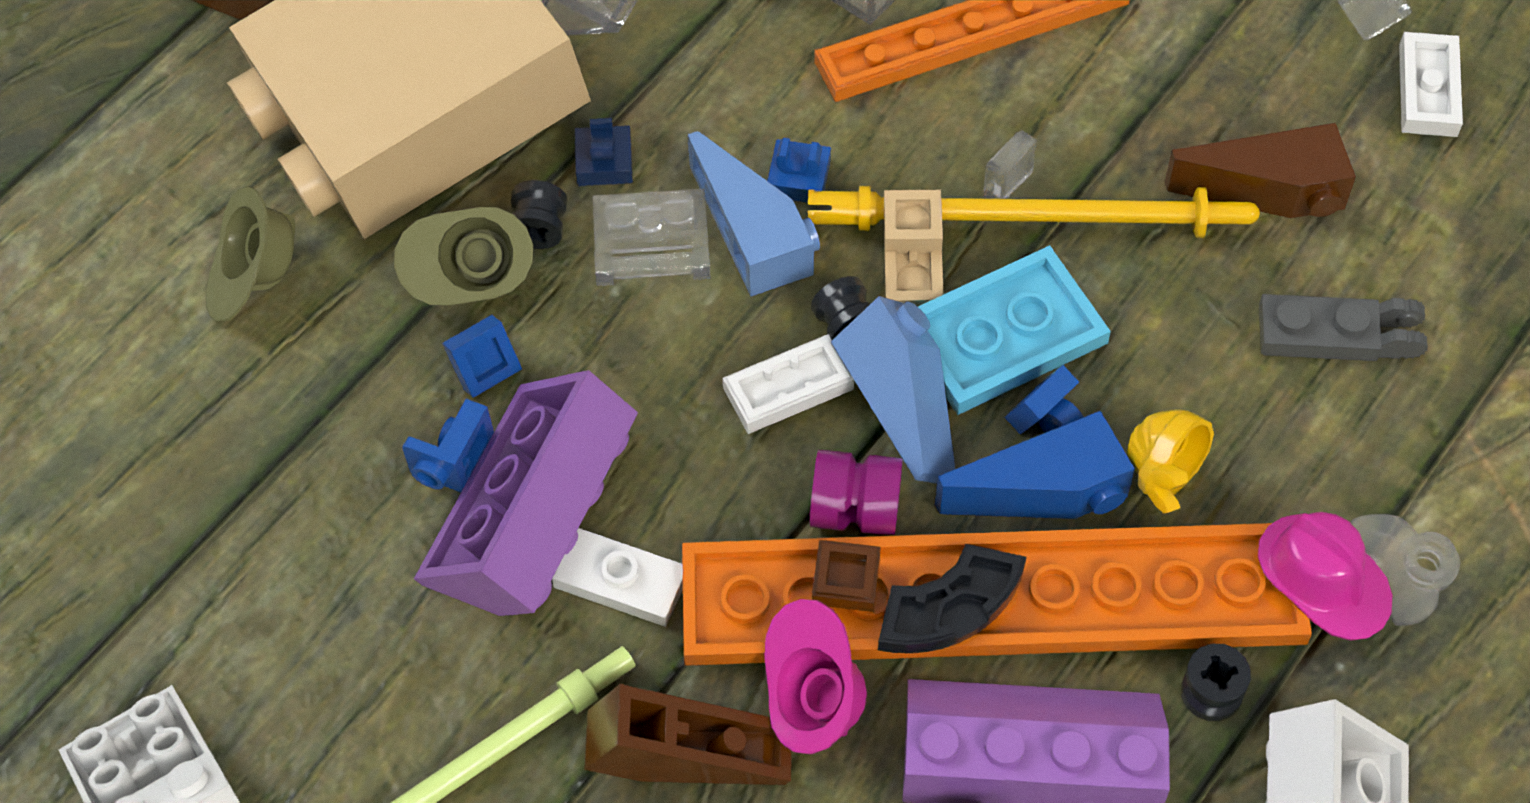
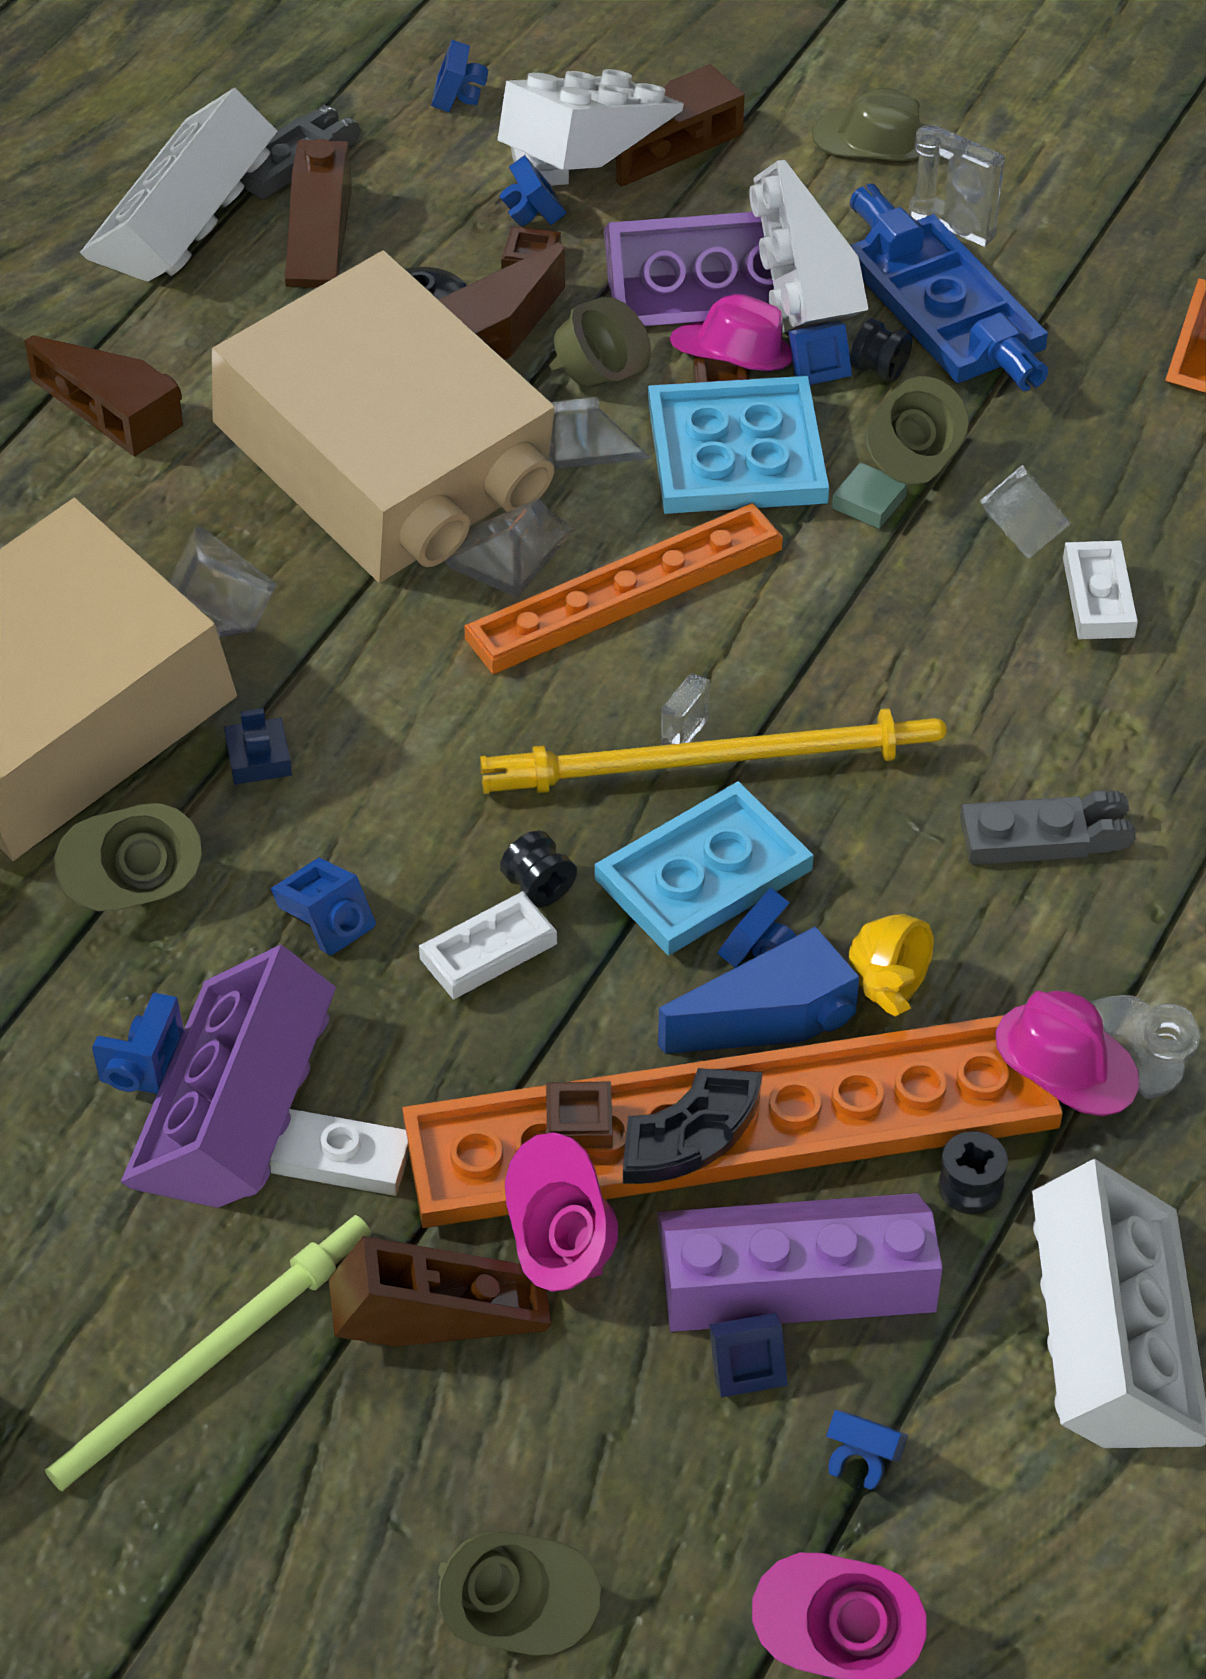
camera: 10 degrees left, 10 degrees down
blue tile [442,315,522,398] -> none
black wheel [510,180,568,249] -> none
clear plate [593,189,711,286] -> none
medium blue slope [688,131,820,297] -> none
blue tile [767,138,831,203] -> none
magenta wheel [810,449,903,536] -> none
medium blue slope [831,296,955,483] -> none
tan slope [884,190,943,307] -> none
reddish brown slope [1165,123,1356,218] -> none
none -> blue bracket [271,857,376,955]

